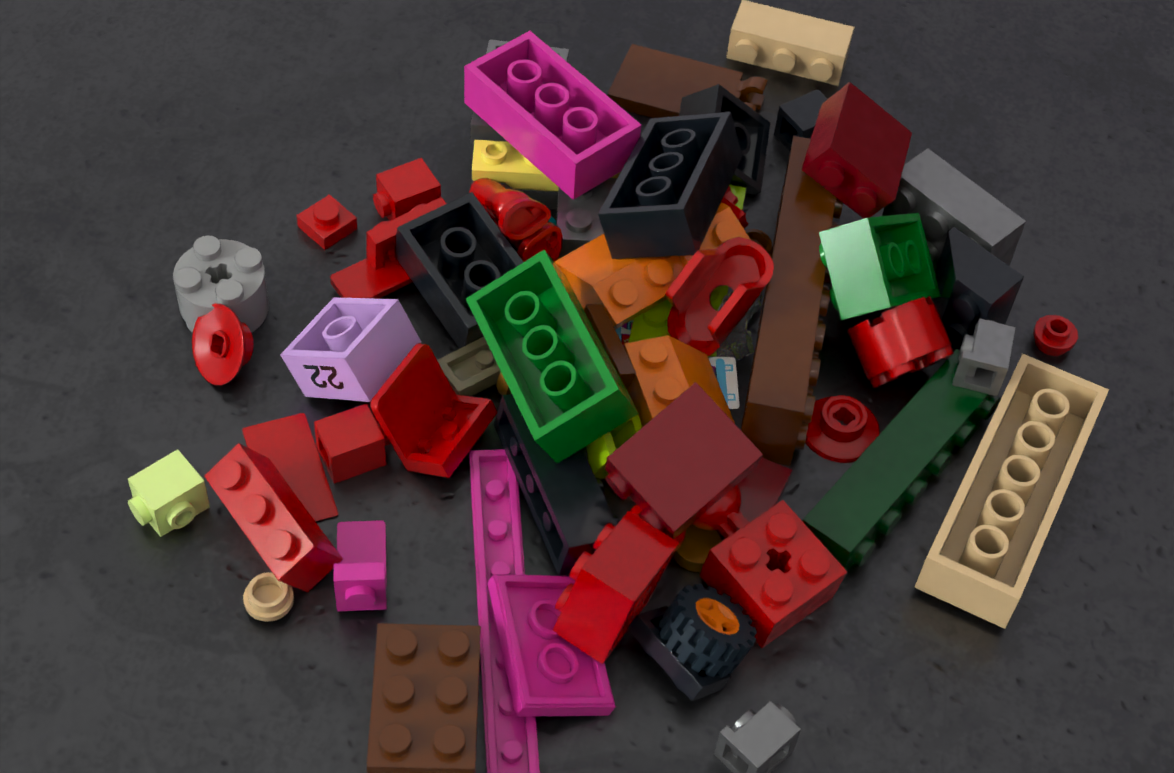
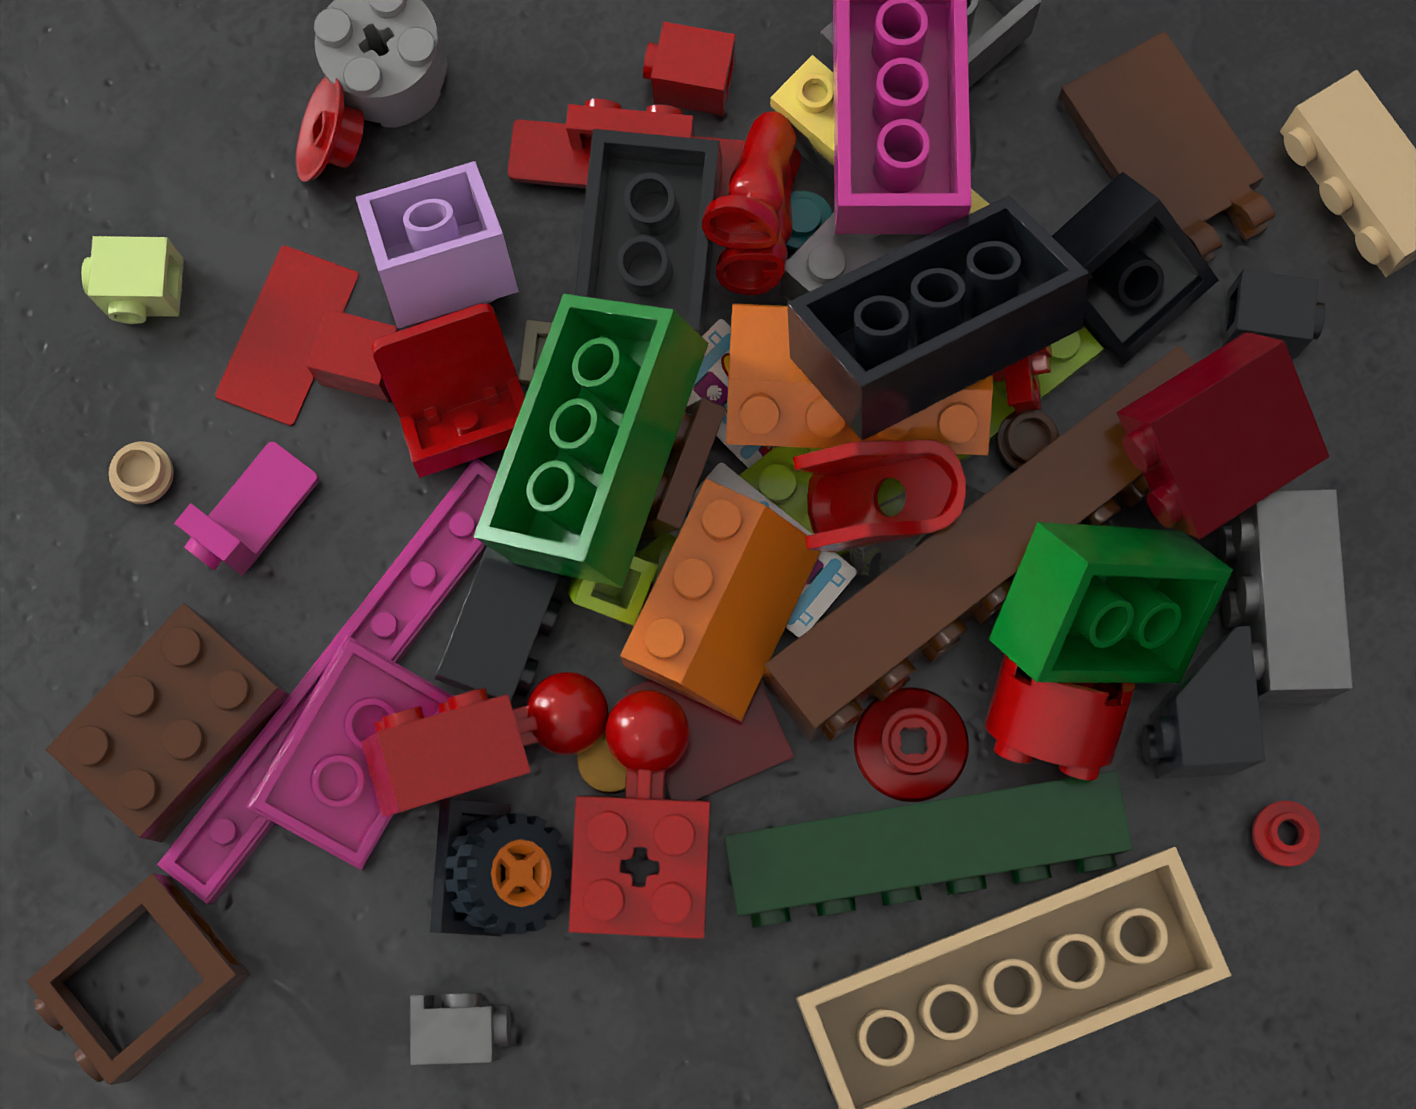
camera: 50 degrees right, 25 degrees up
brick [204,443,343,592] -> none
red plate [296,194,358,250] -> none
dark red brick [605,382,763,539] -> none
flat silver brick [952,318,1016,396] -> none

